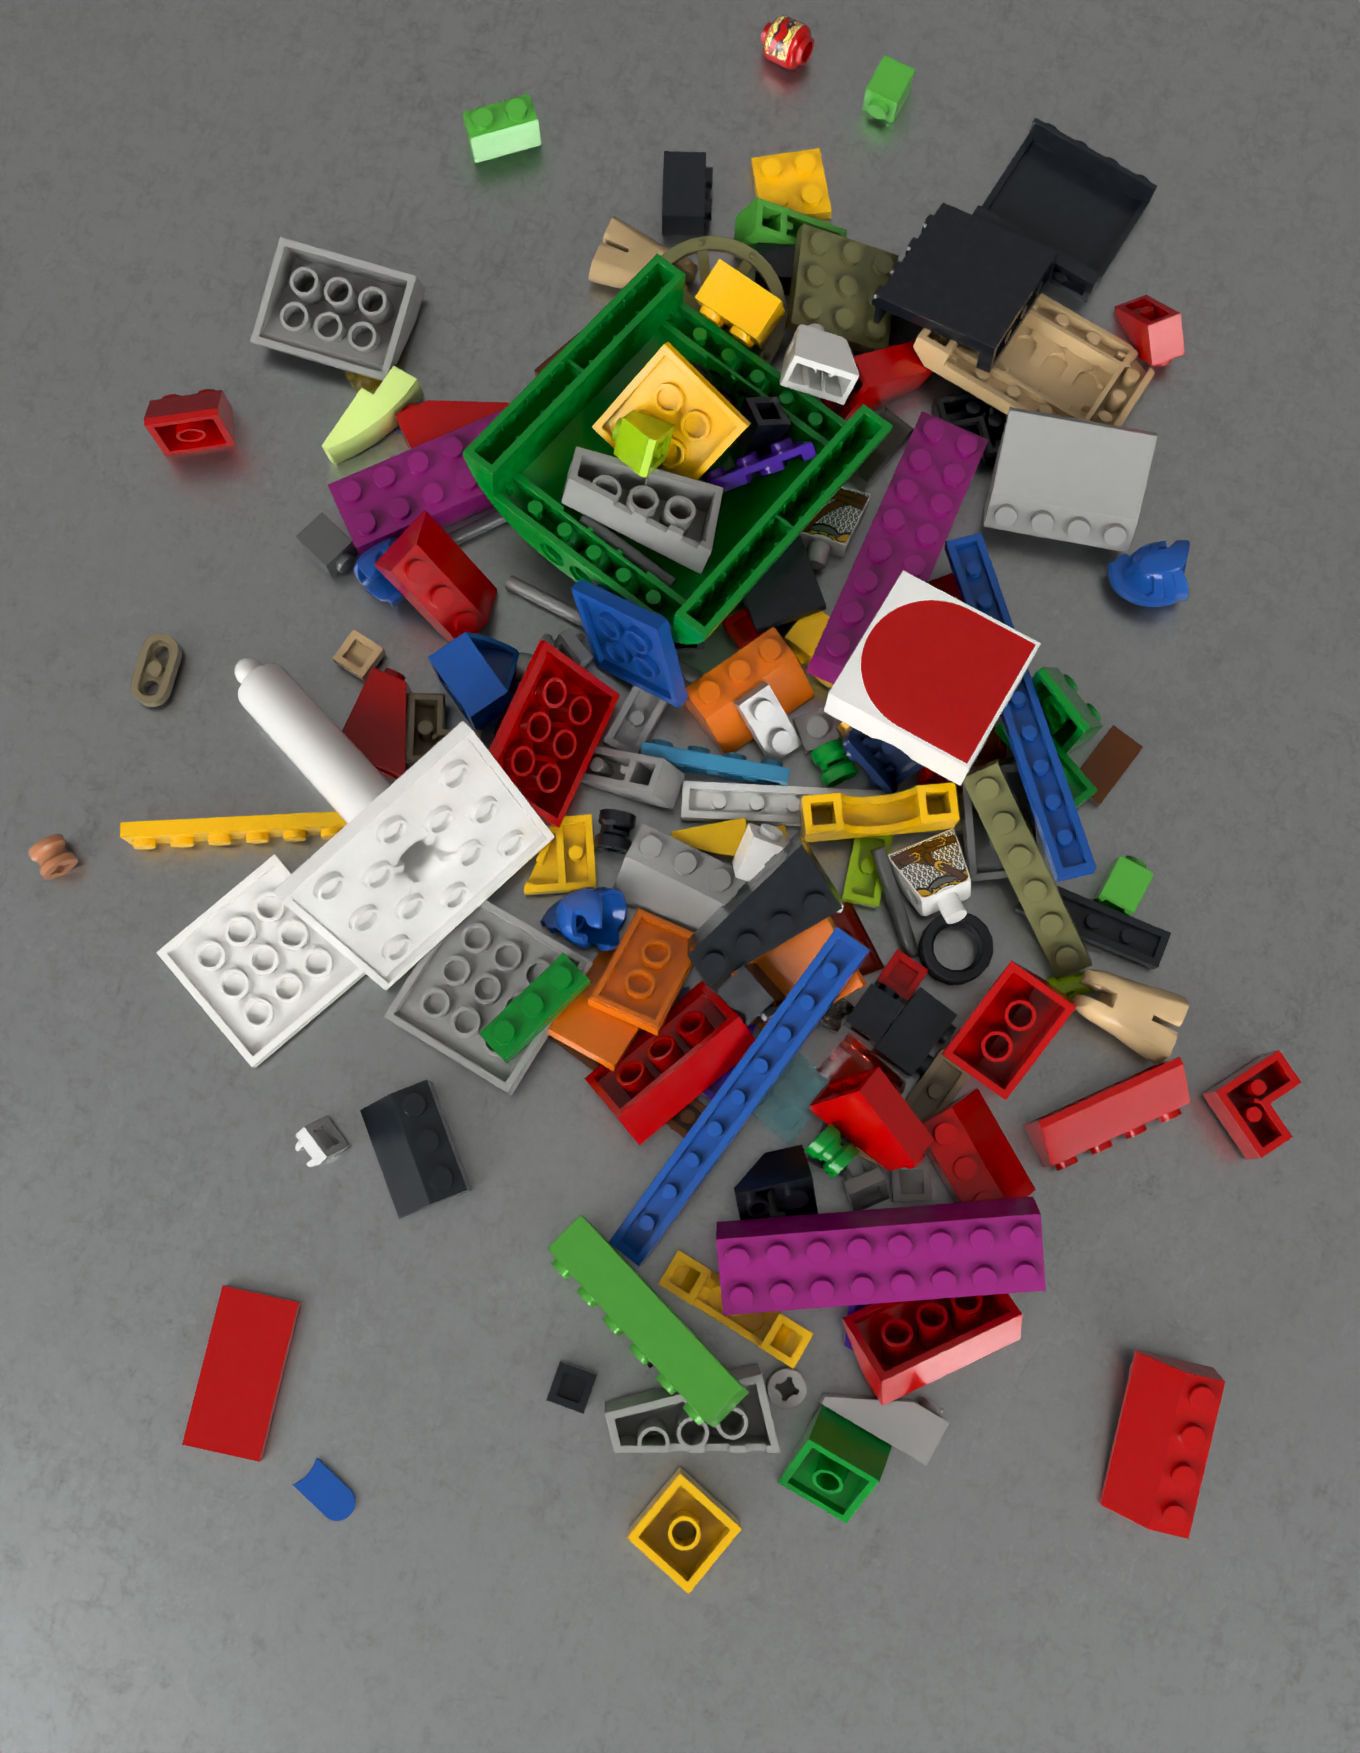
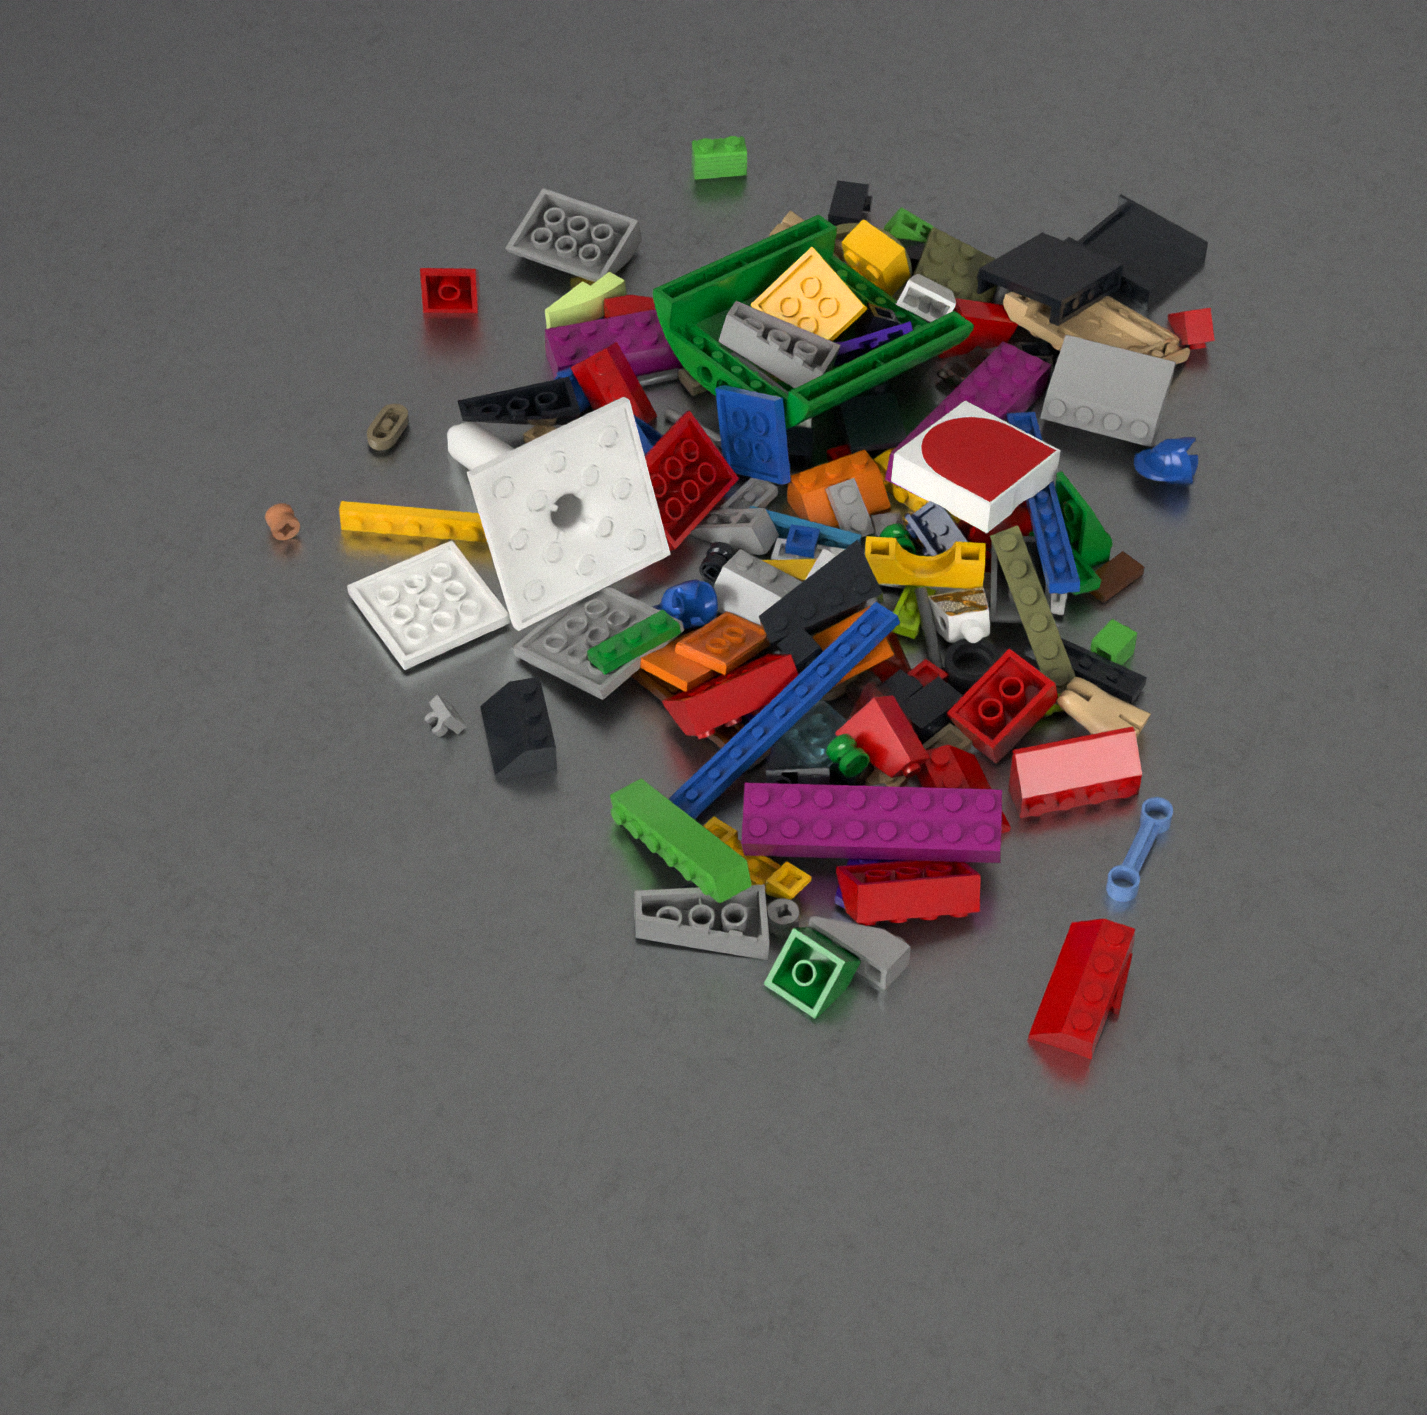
camera: 10 degrees right, 30 degrees down
red tile [182,1285,301,1462] -> none
blue piece [293,1458,356,1521] -> none
dark grey brick [296,512,359,578] -> none
yellow wing [524,814,597,896] -> none
black plate [547,1361,597,1414] -> none
lime slope [612,410,675,478] -> none
yellow brick [627,1467,742,1594] -> none
yellow plate [750,148,832,220] -> none
red head [760,15,814,70] -> none
torso [800,486,871,570] -> none
bright green brick [862,55,916,124] -> none
red brick [1202,1050,1302,1160] -> none
none -> black wedge [458,377,580,426]
none -> blue plate [785,524,820,558]
none -> medium blue piece [1106,797,1173,902]

